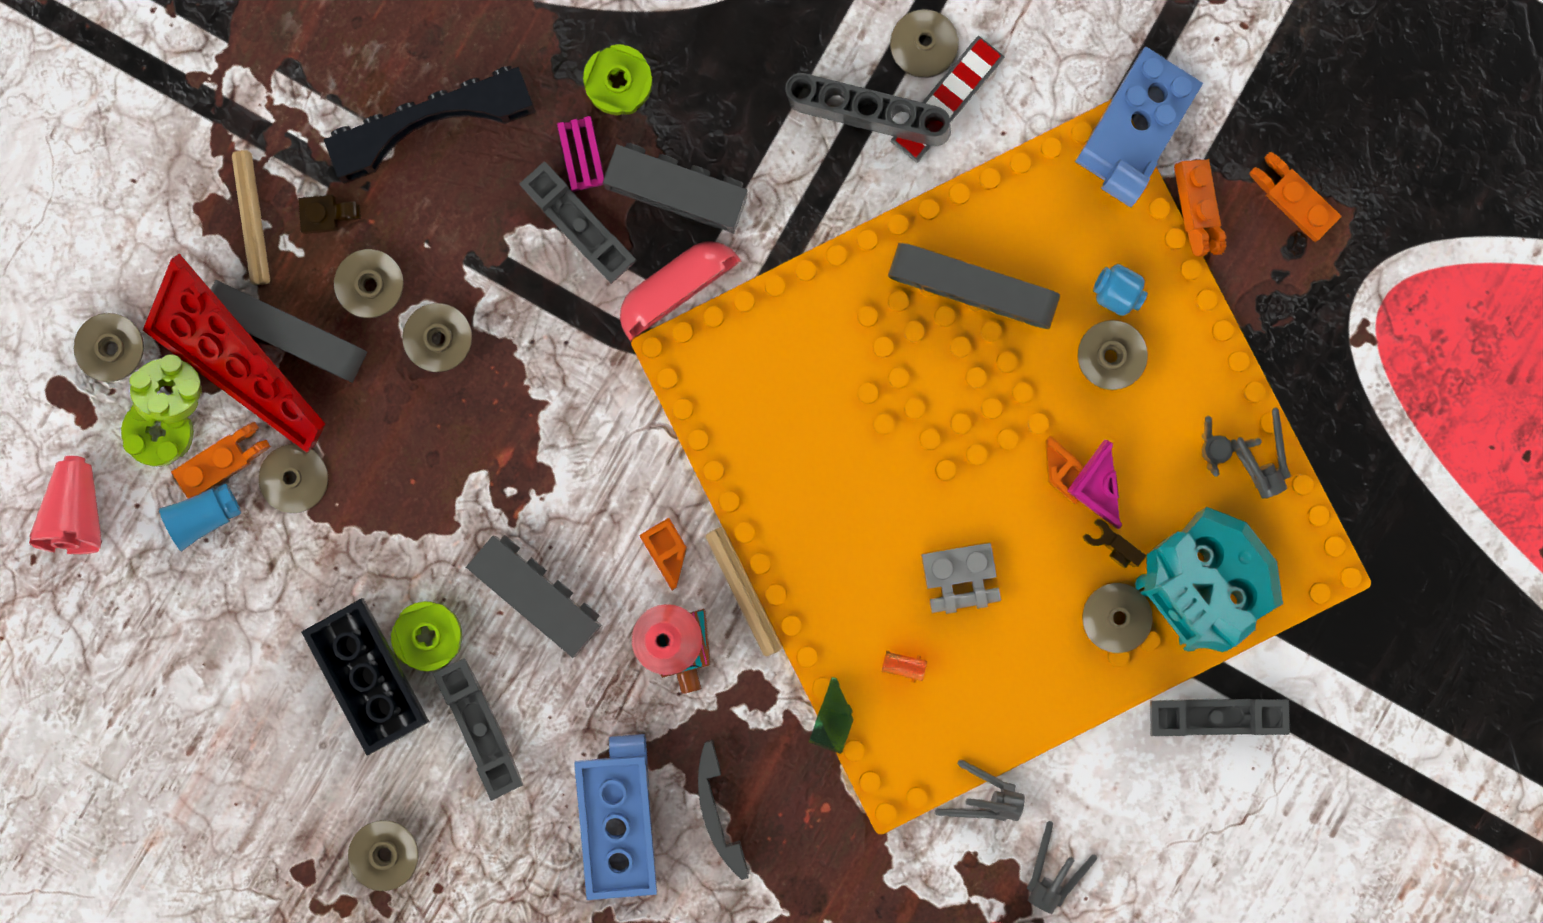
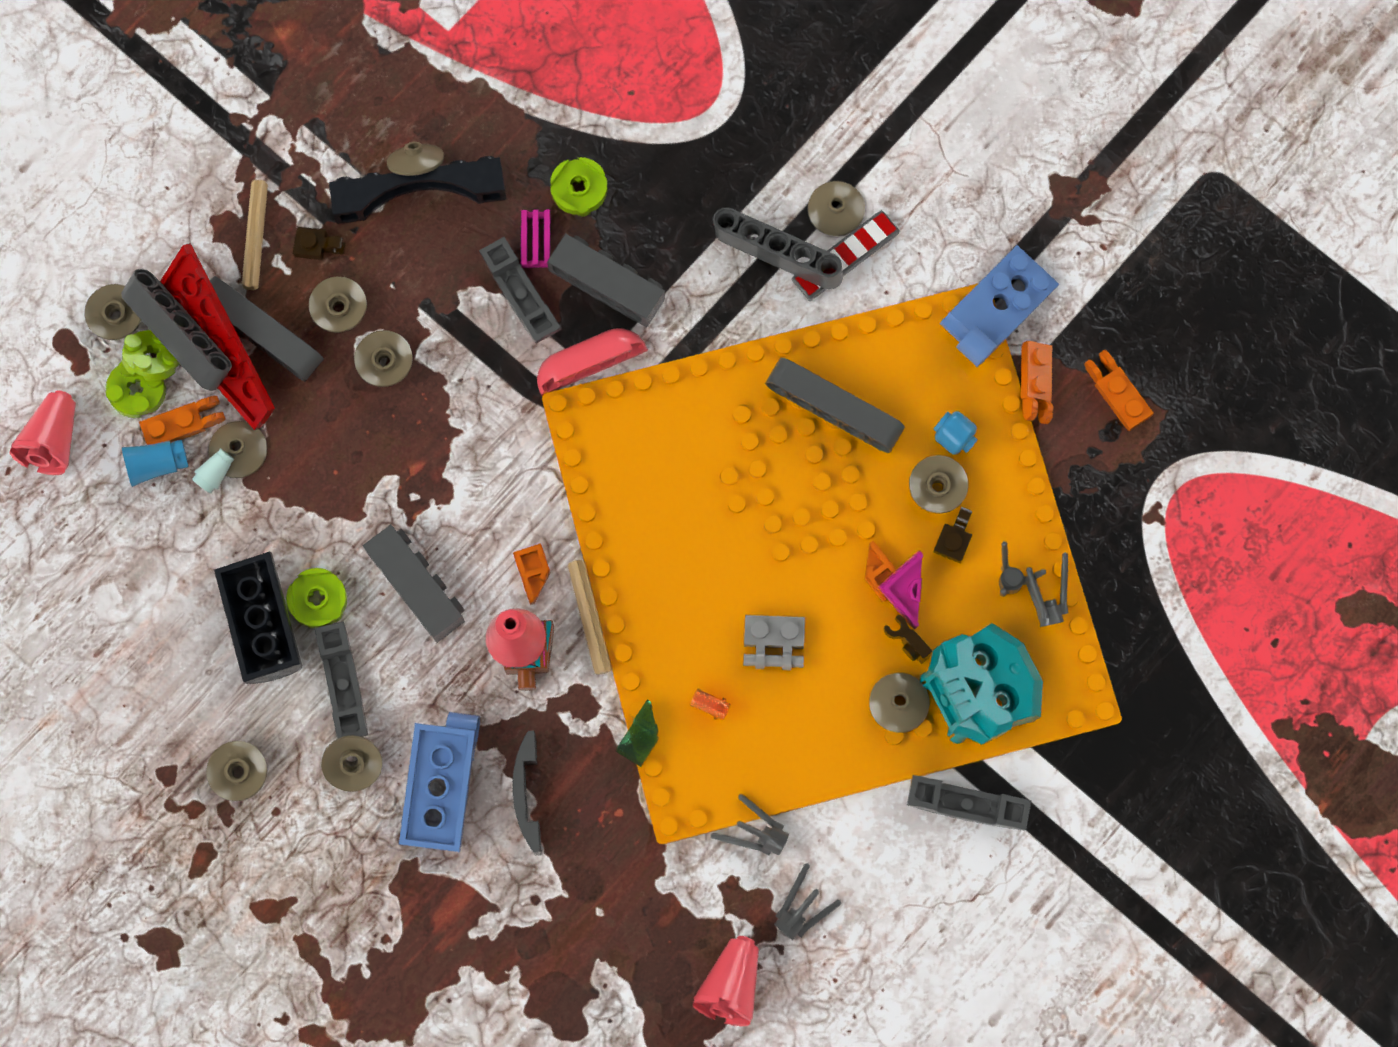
camera: 10 degrees right, 10 degrees down
none -> dark grey beam [121,269,232,391]
none -> light aqua cone [192,448,234,493]
none -> dark tan dish [321,735,382,792]
none -> dark tan dish [387,142,444,176]
none -> dark brown plate [933,507,972,564]

